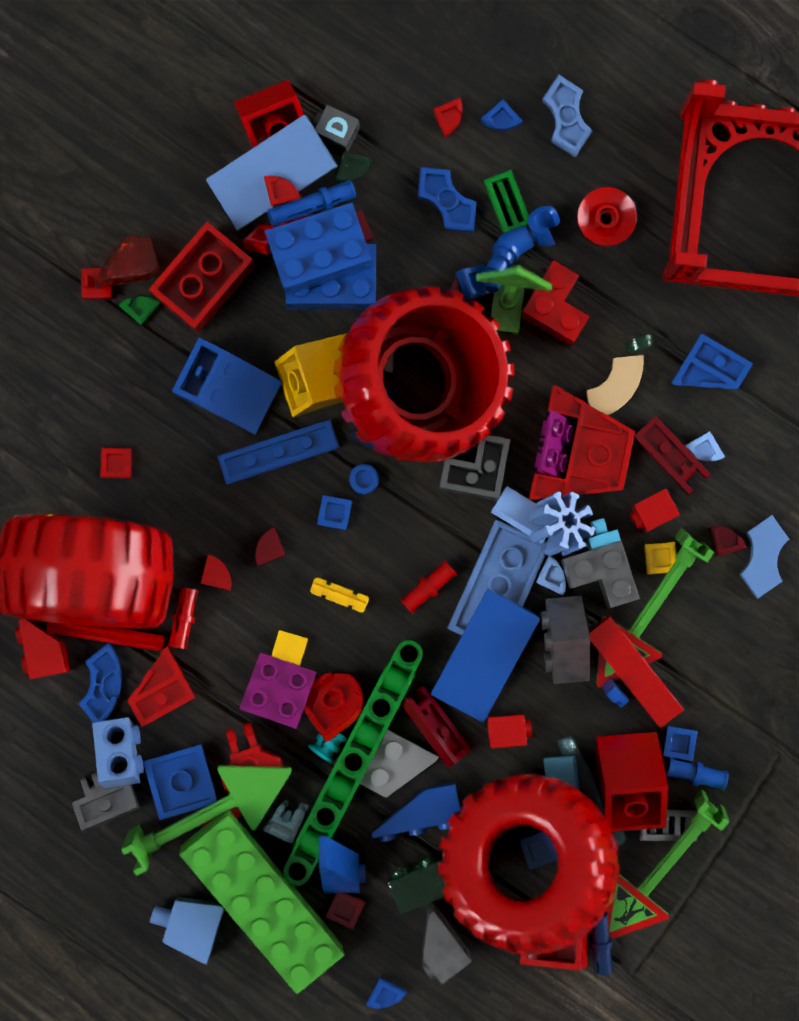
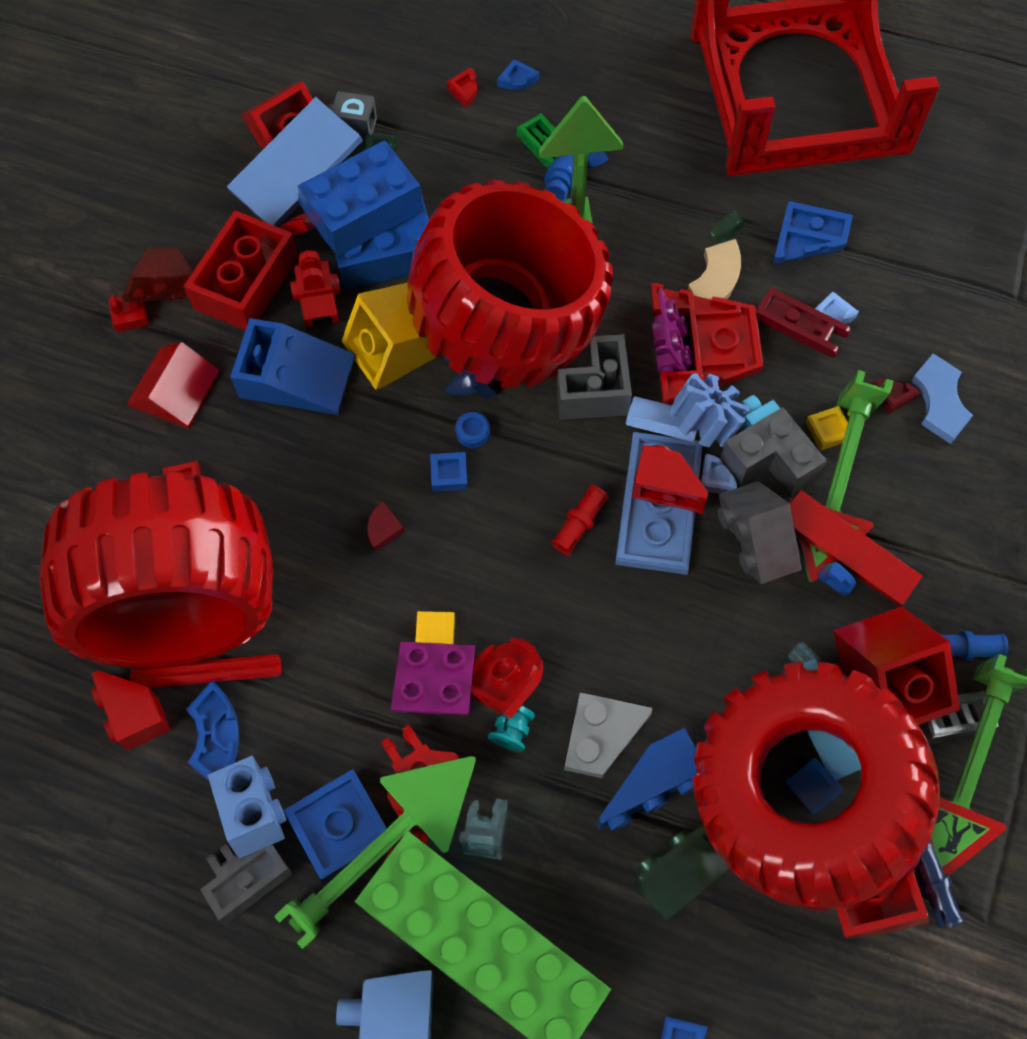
camera: 15 degrees left, 20 degrees down
green tile [119,296,162,326] -> none
red wing [128,647,196,727] -> none
red pin [168,587,199,650] -> none
red tile [201,554,232,591] -> none
blue tile [217,419,340,485] -> none
red tile [264,176,301,206] -> none
green beam [283,640,423,886] -> none
yellow axle [310,577,369,612] -> none
blue slope [319,836,366,894] -> none
dark red tile [326,893,366,930] -> none
dark red hinge [401,686,472,768] -> none
blue tile [418,167,477,233] -> none
flat silver slope [421,902,472,984] -> none
blue tile [430,588,541,723] -> none
red brick [487,713,532,748] -> none
red brick [521,260,590,347] -> none
medium blue tile [542,75,592,157] -> none
red dish [577,187,637,247] -> none
red brick [630,489,680,533] -> none
blue tile [662,726,698,761] -> none
none -> red slope [127,342,221,429]
none -> red hinge [290,250,341,328]
none -> red slope [632,445,708,514]

